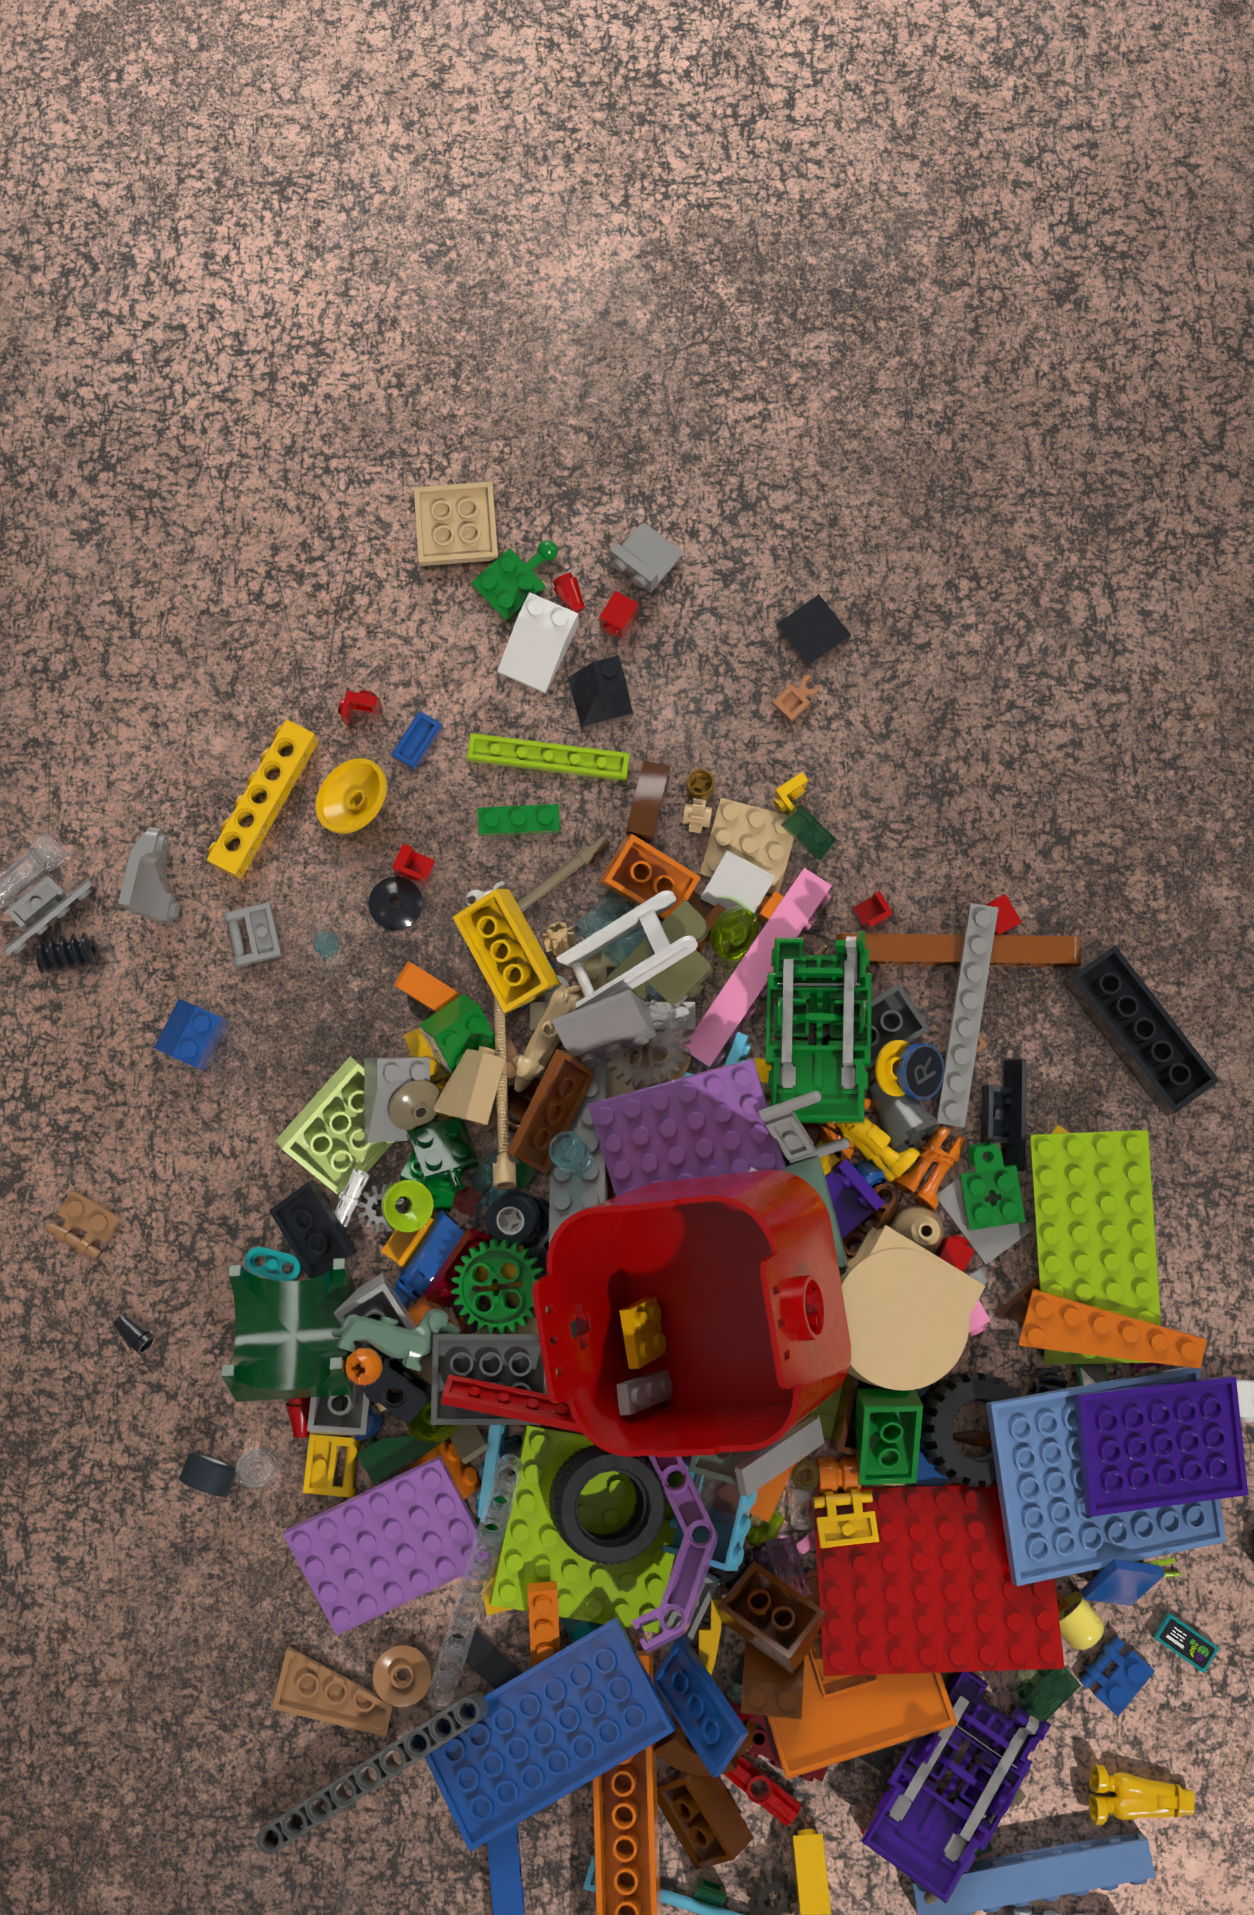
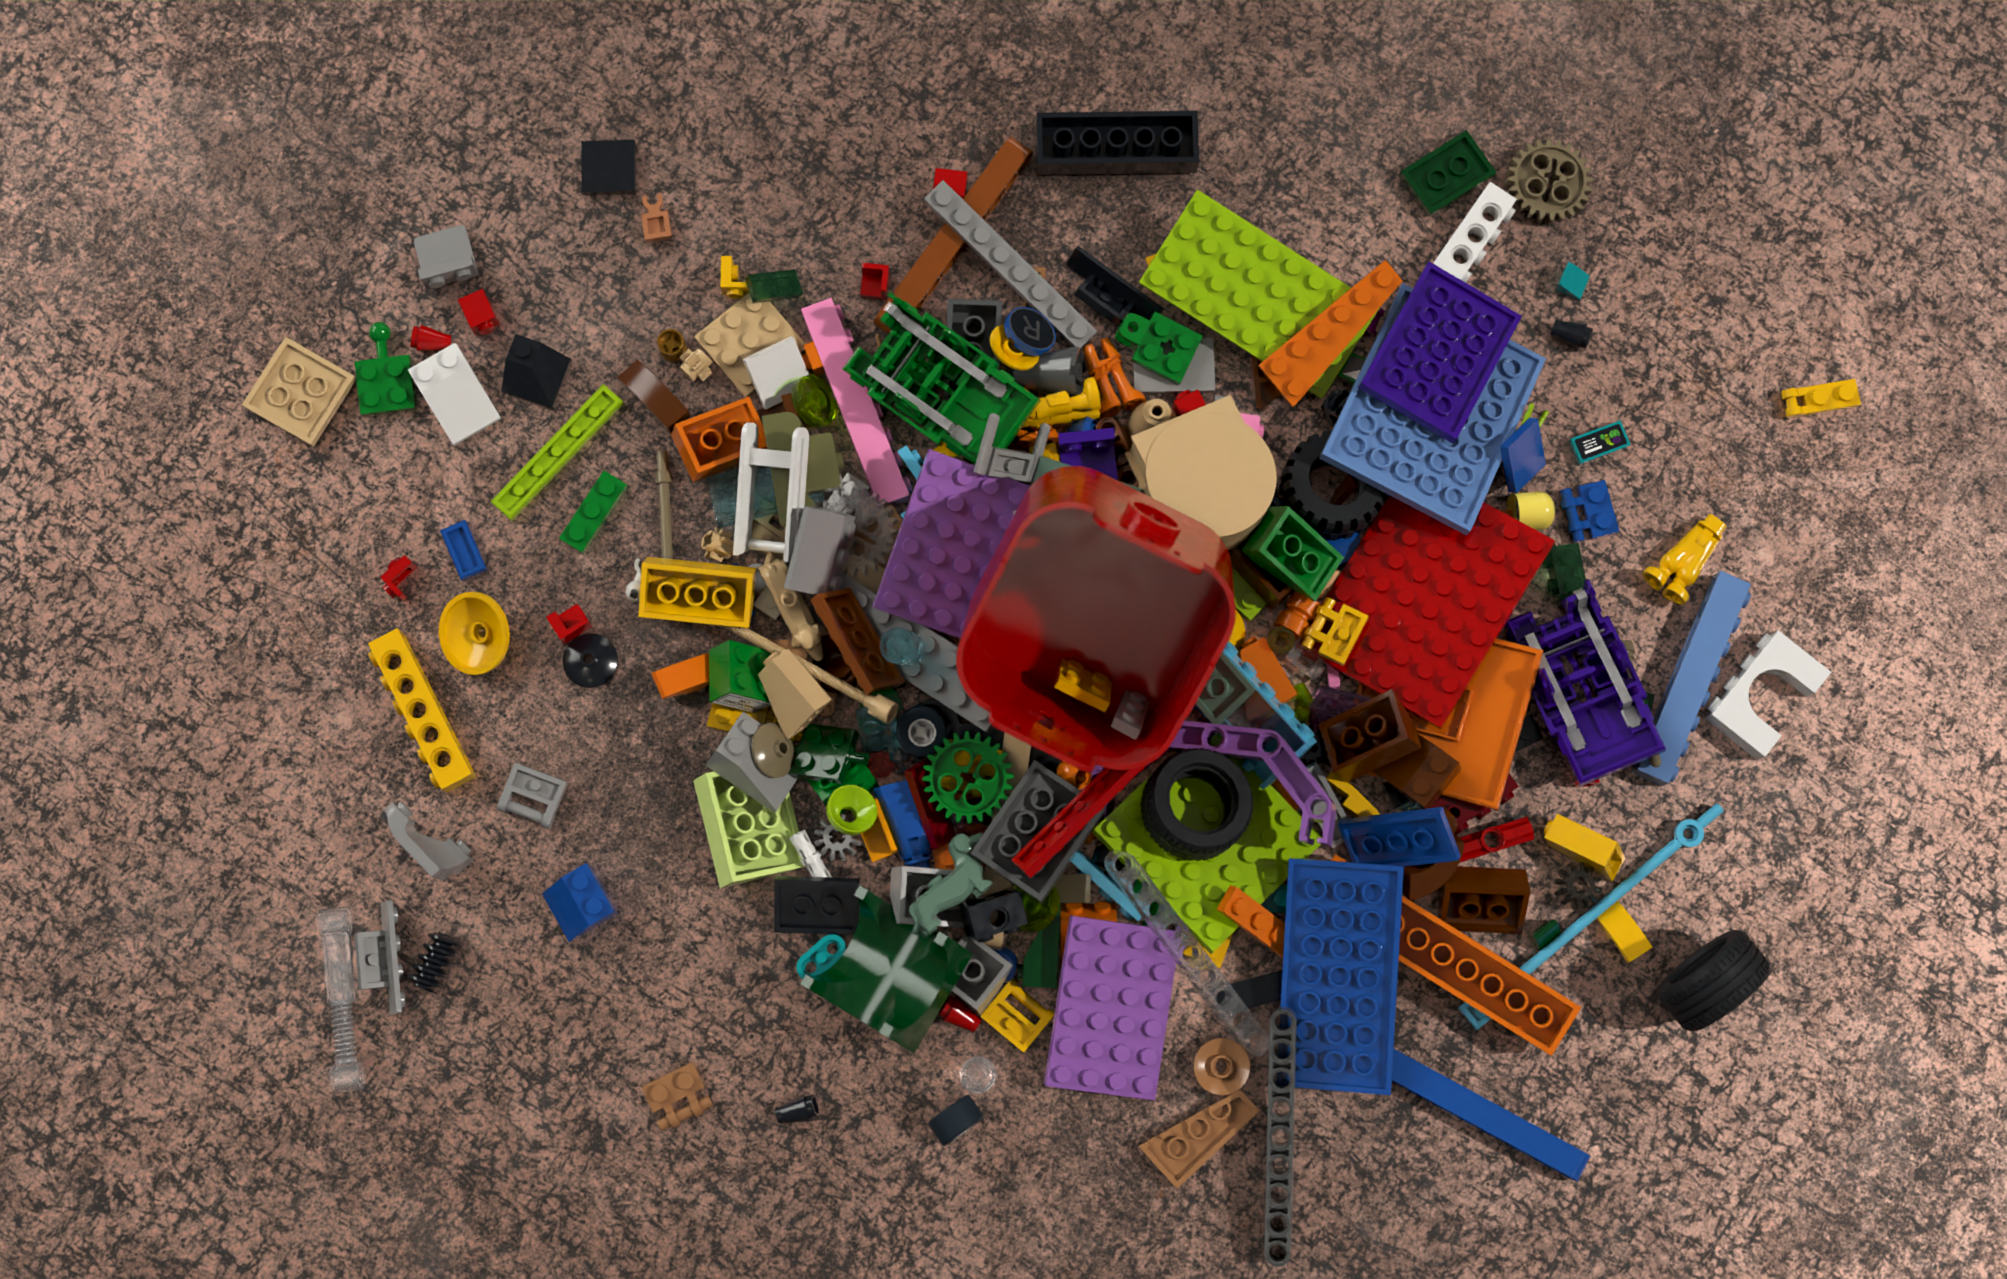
camera: 60 degrees left, 0 degrees up
clear light blue plate [314,931,339,958] -> none
orange piece [345,1348,383,1385] -> none
light grey tile [734,1415,824,1497] -> none

